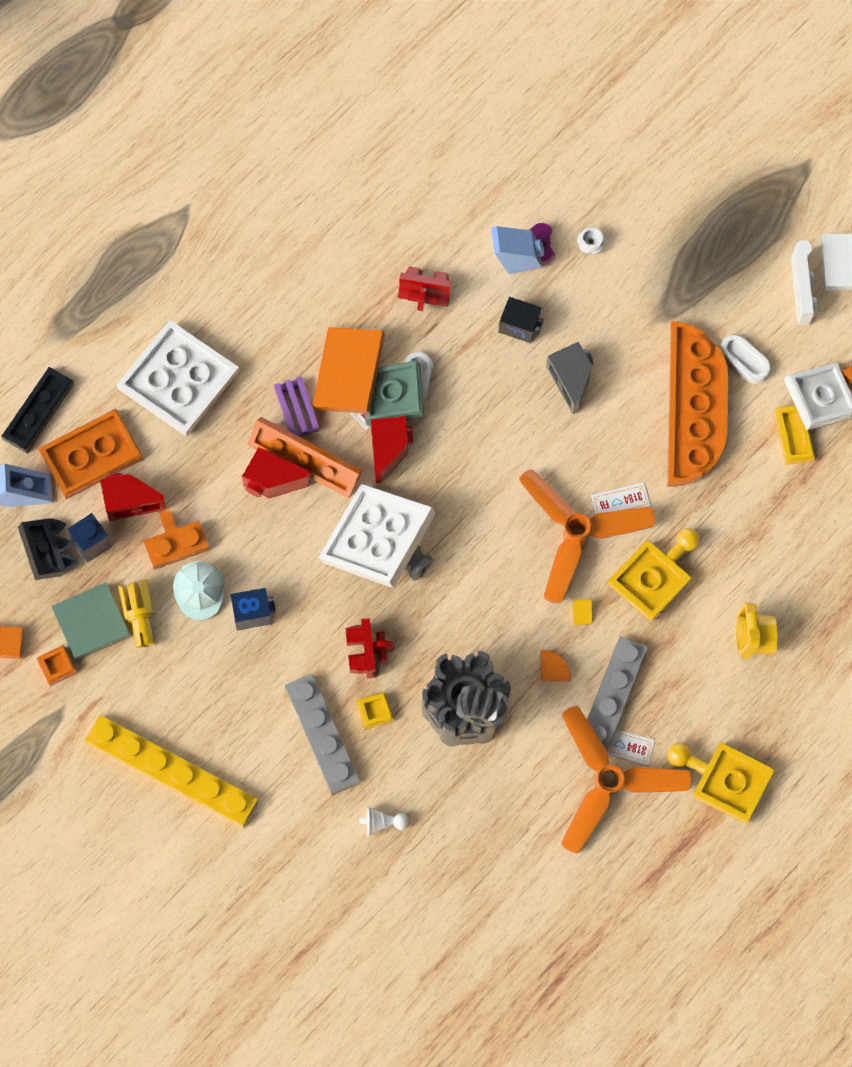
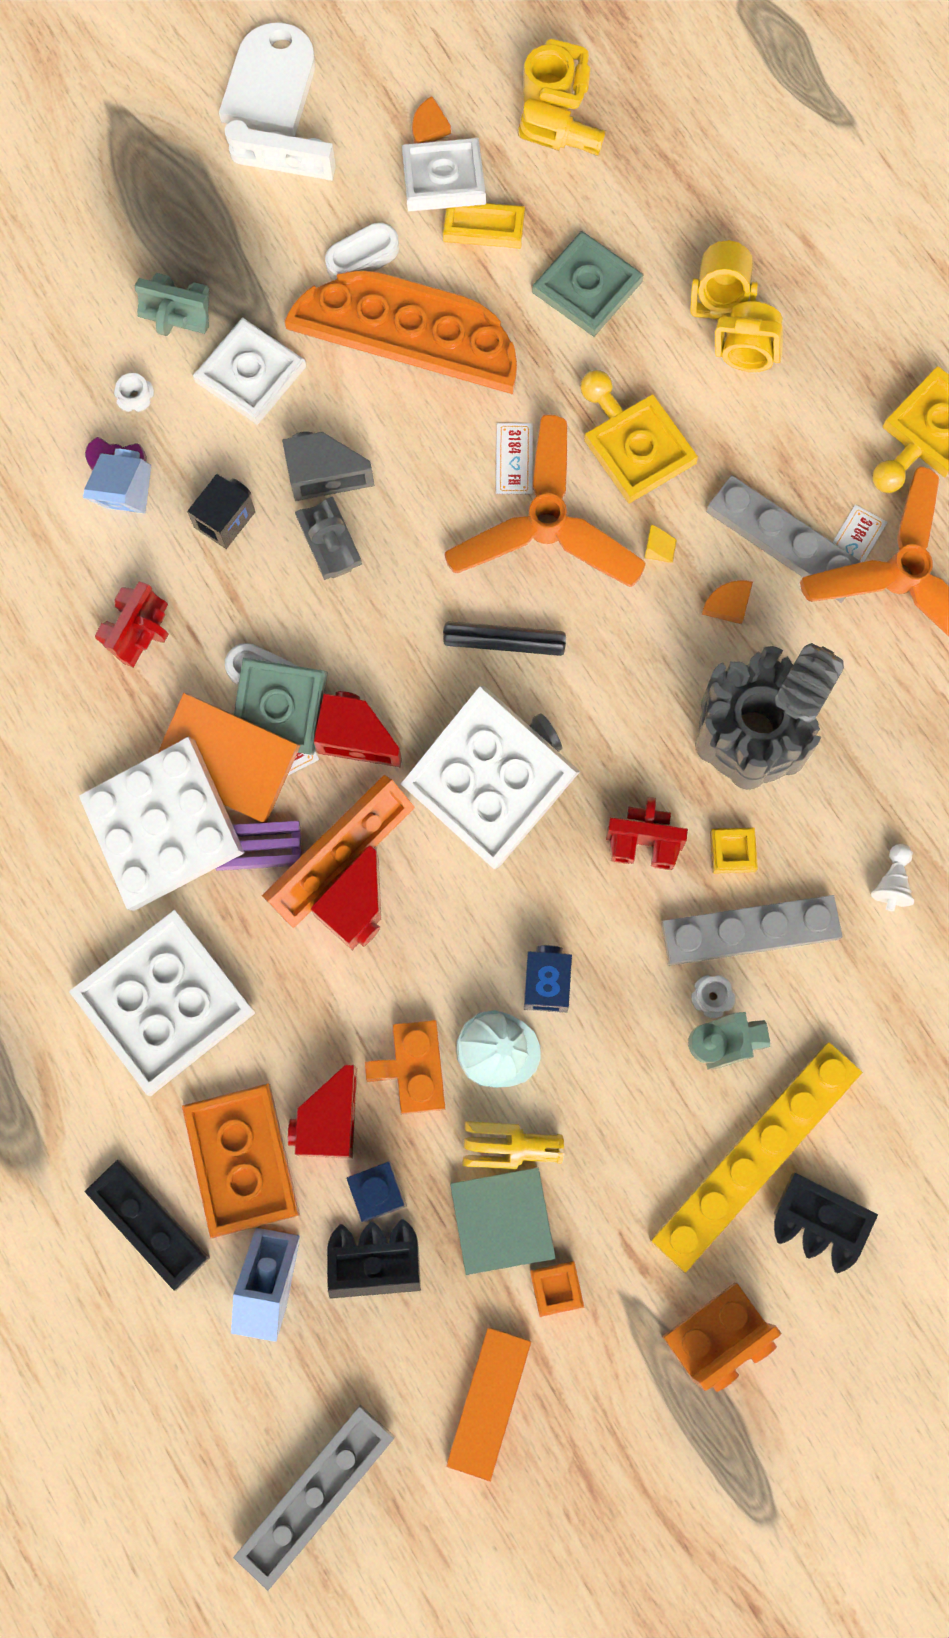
camera: 70 degrees left, 5 degrees up
none -> white plate [79,737,245,911]
none -> sand green hips [135,273,210,336]
none -> white tile [193,317,306,425]
none -> dark grey hips [295,496,362,580]
none -> black axle [443,621,566,656]
none -> sand green tile [532,231,644,337]
none -> orange bracket [662,1283,782,1392]
none -> sand green hips [688,1012,770,1070]
none -> yellow piece [690,240,758,319]
none -> white plate [691,975,735,1018]
none -> black plate [774,1173,878,1274]

